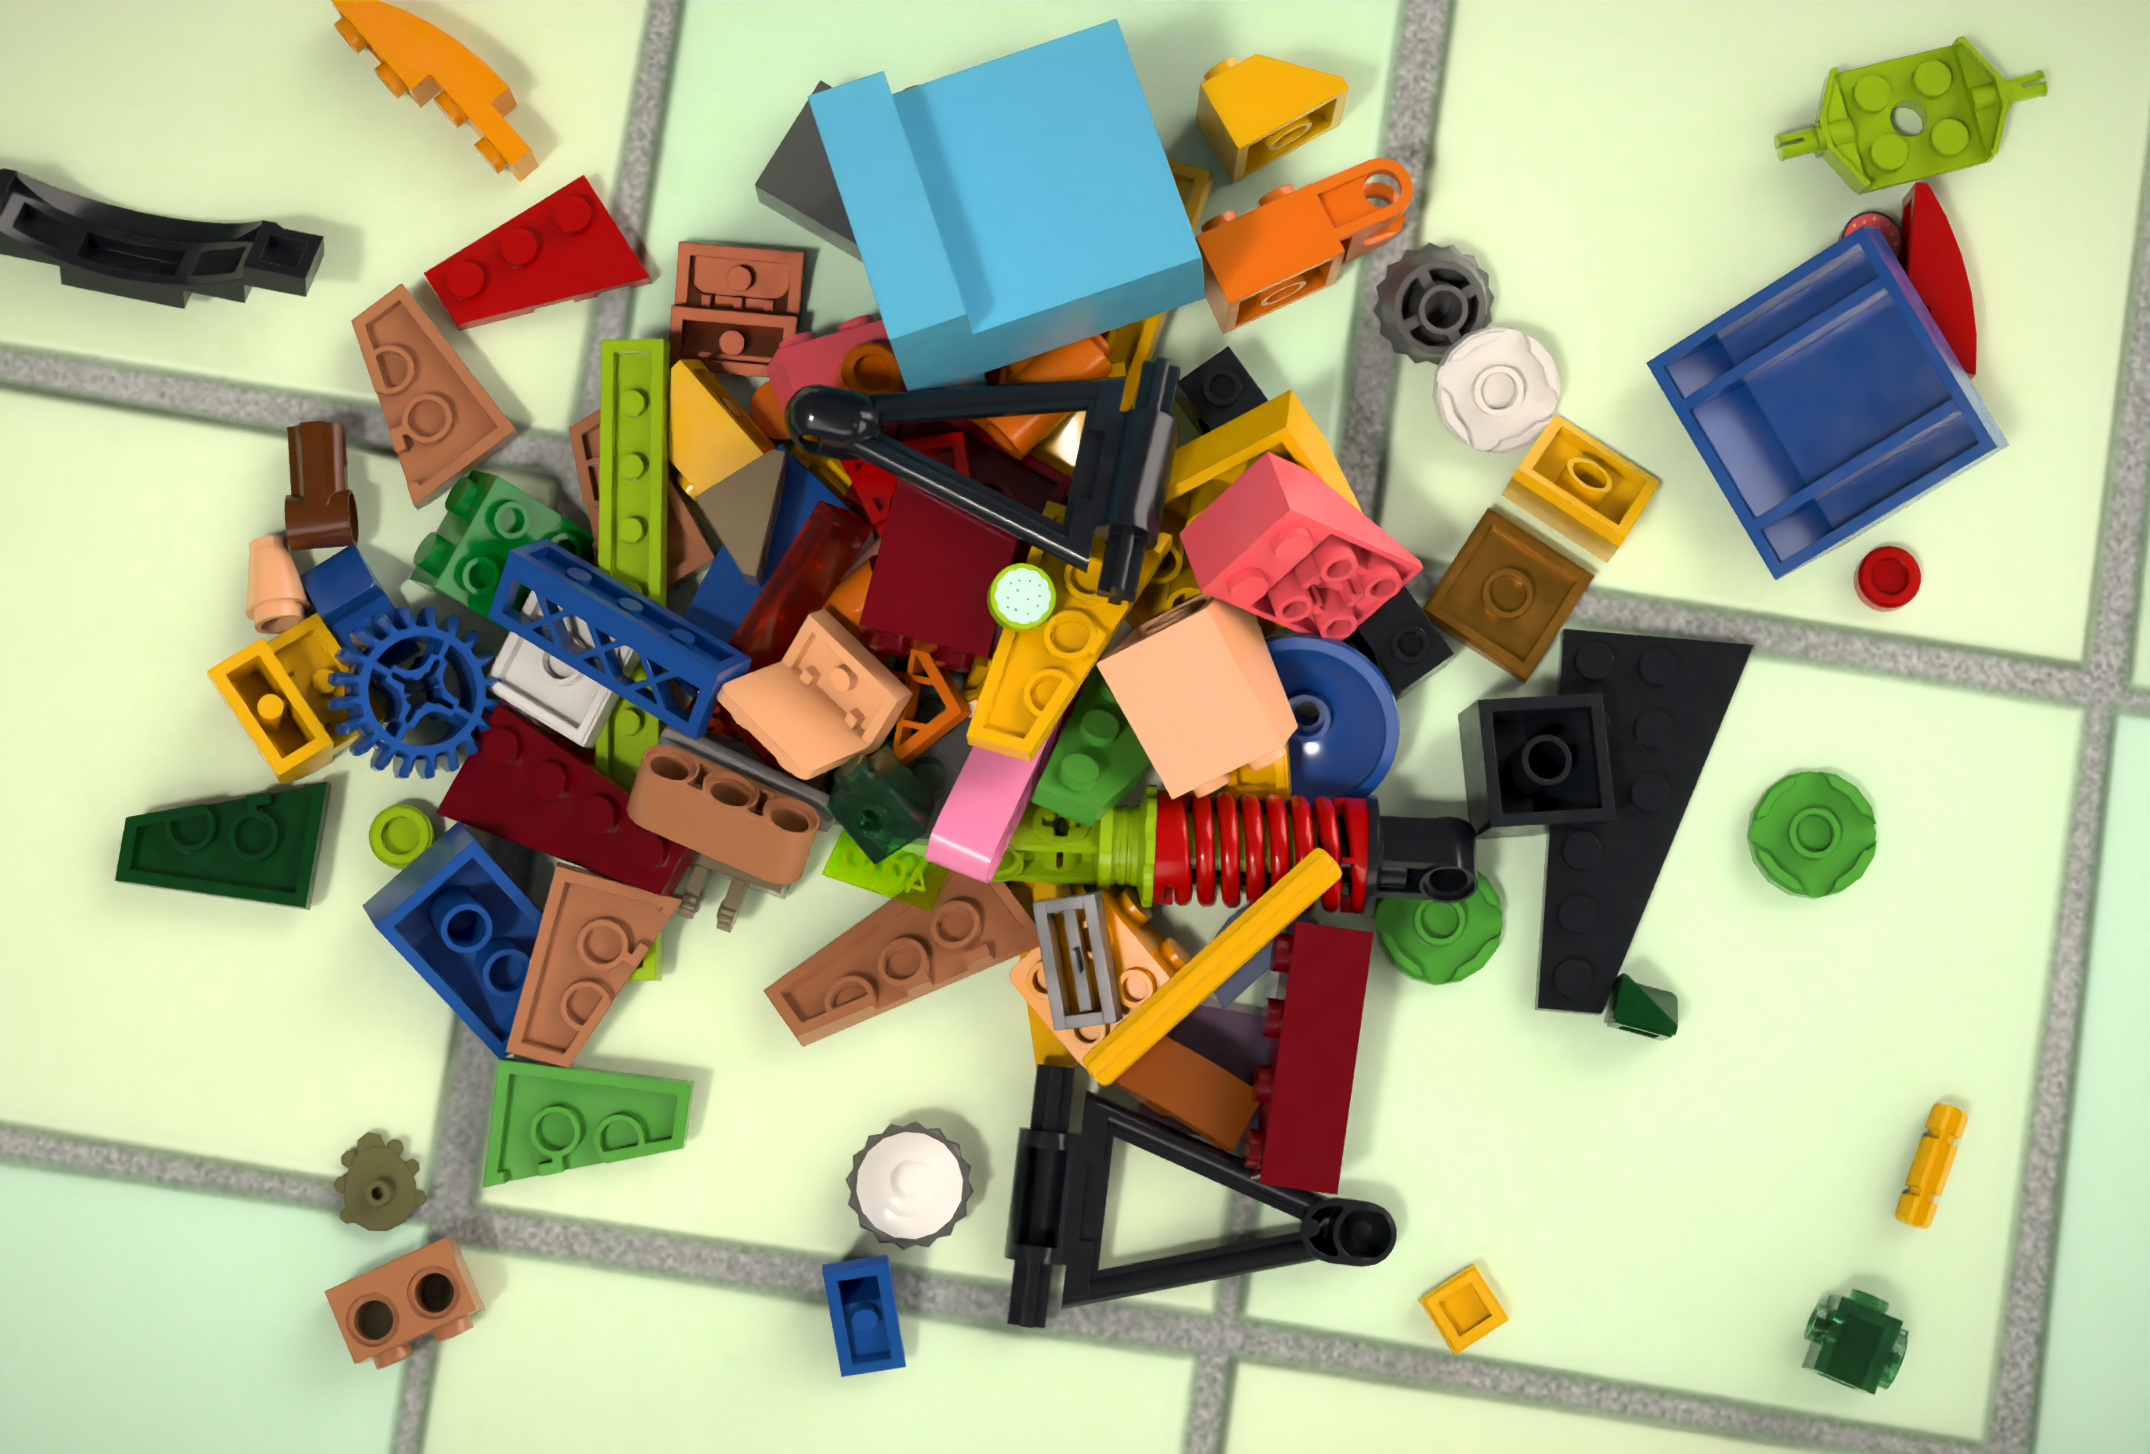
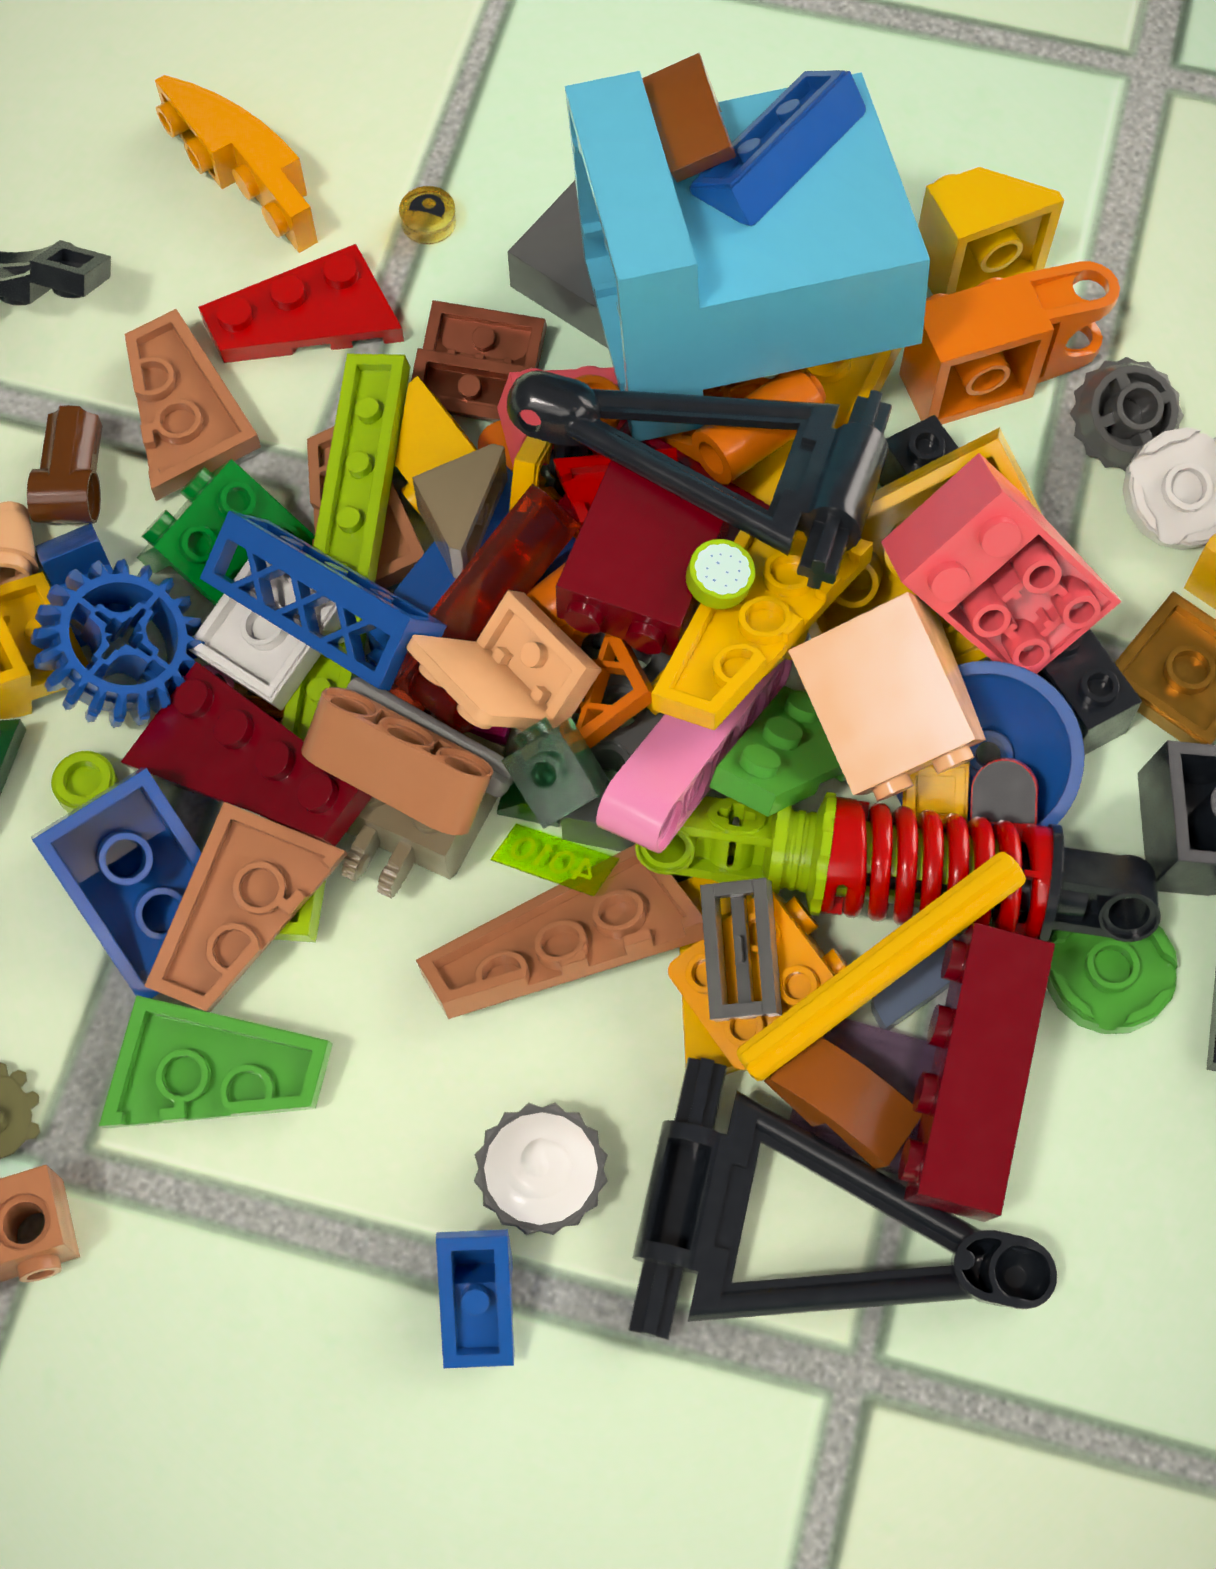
camera: 10 degrees right, 15 degrees down
yellow tile [1418,1264,1510,1355] -> none
none -> clear yellow tile [399,186,456,244]
none -> yellow tile [509,436,553,516]
none -> dark orange slope [642,52,736,183]
none -> blue slope [689,70,866,226]
none -> tile [970,758,1038,825]

